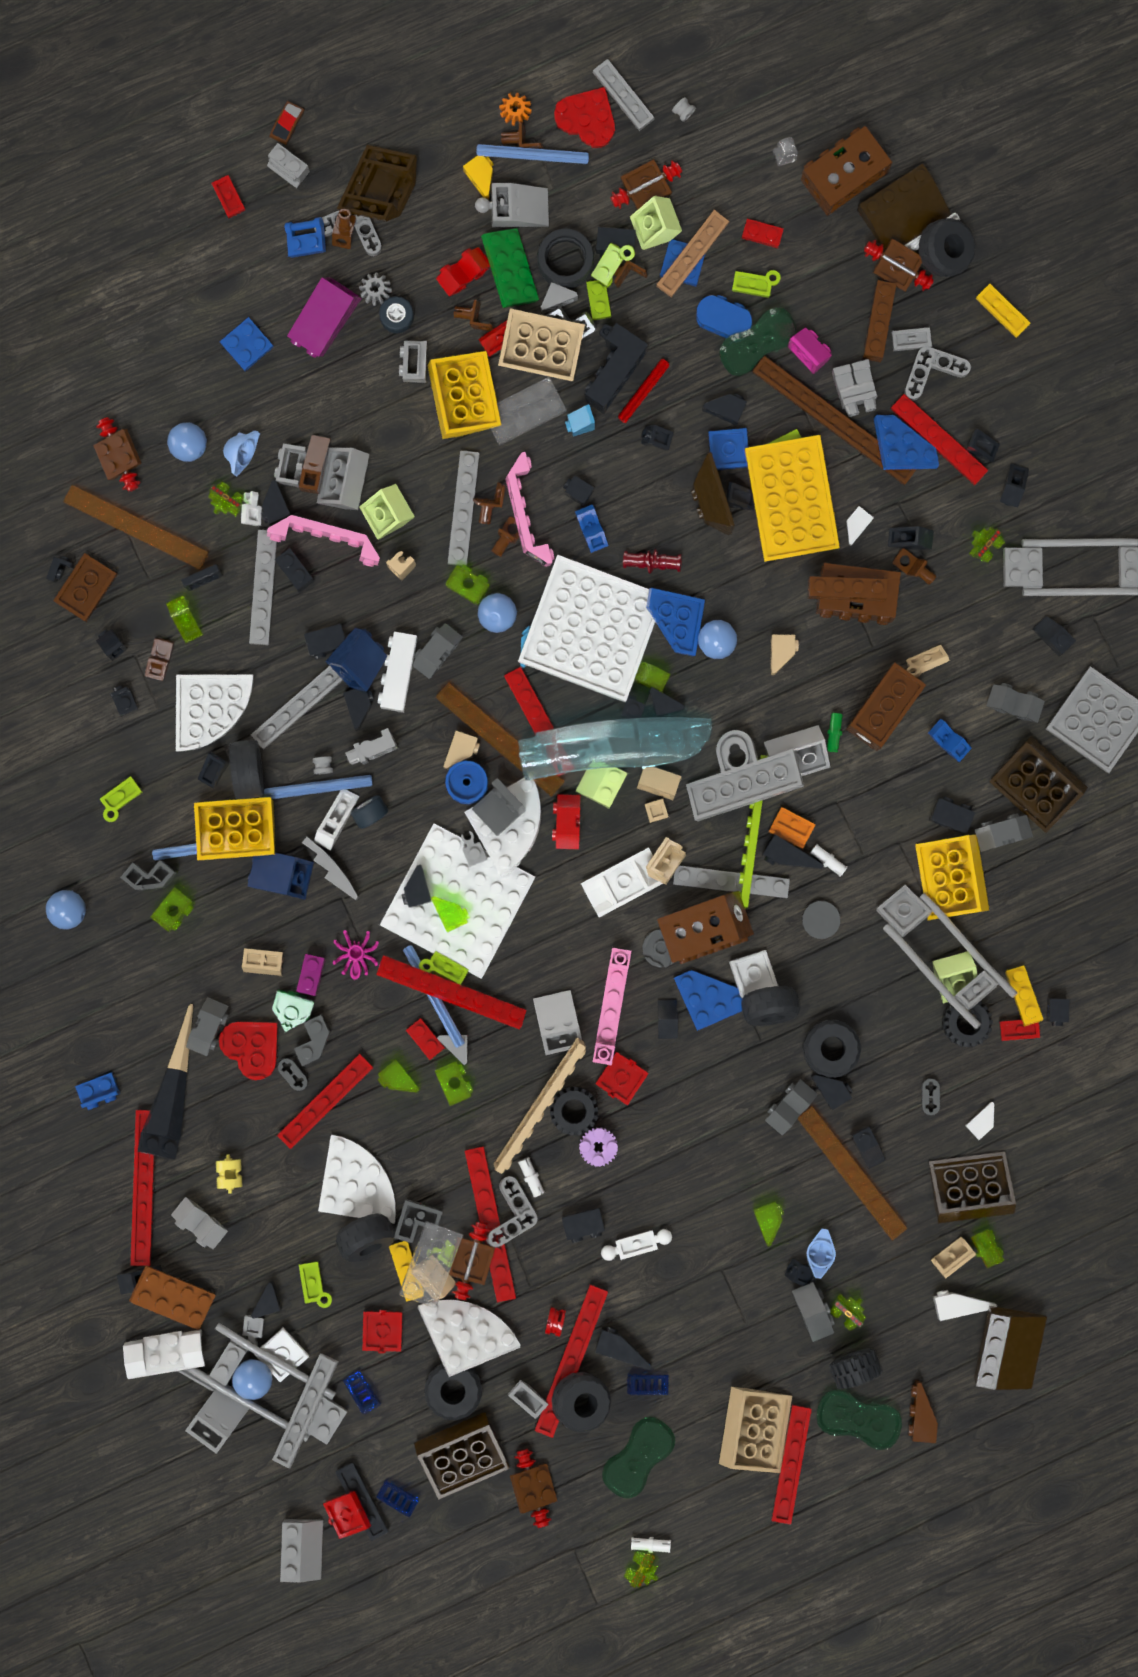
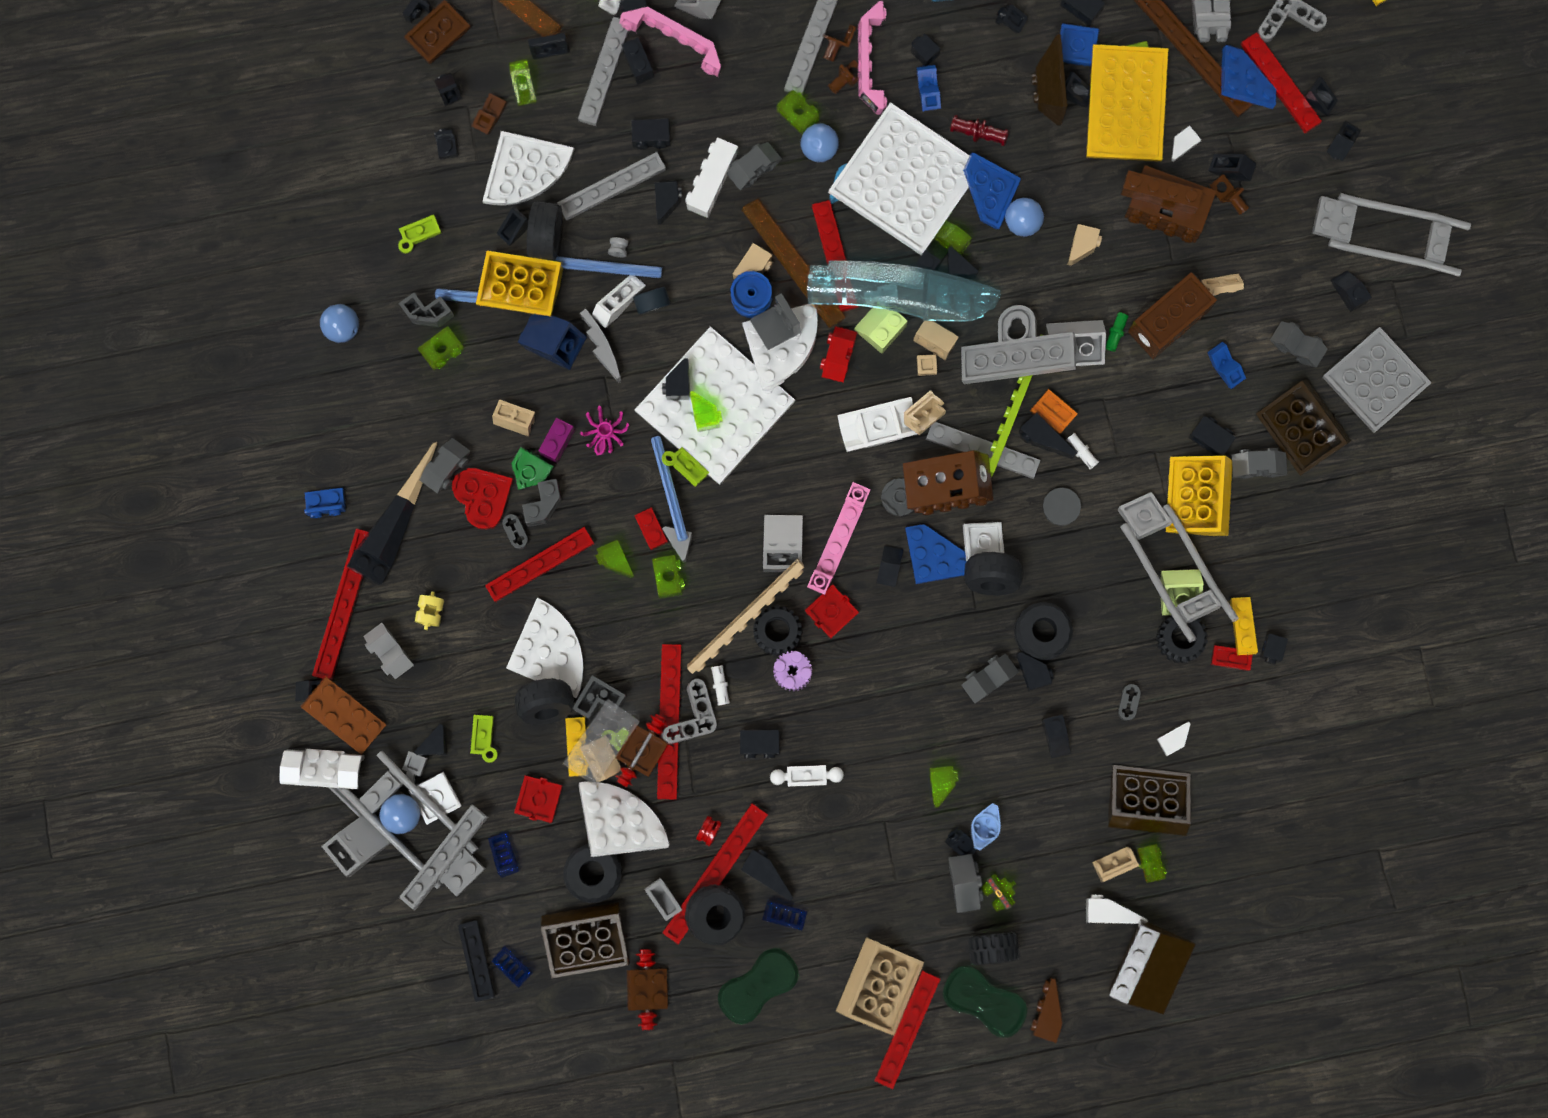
camera: 20 degrees right, 5 degrees down
light grey slope [280,1519,323,1582] -> none
red plate [323,1491,371,1539] -> none
dark blue slope [325,628,387,692] -> none
light grey hips [346,728,399,765] -> none
yellowish green slope [359,484,415,539] -> none
red plate [376,955,526,1029] -> none
tan hinge [386,551,416,580] -> none
light grey plate [461,831,487,867] -> none
clear neon green hips [624,1551,659,1588] -> none
white pin [631,1537,671,1553] -> none
clear orange tile [798,1106,907,1241] -> none
clear neon green hips [969,527,1005,563] -> none

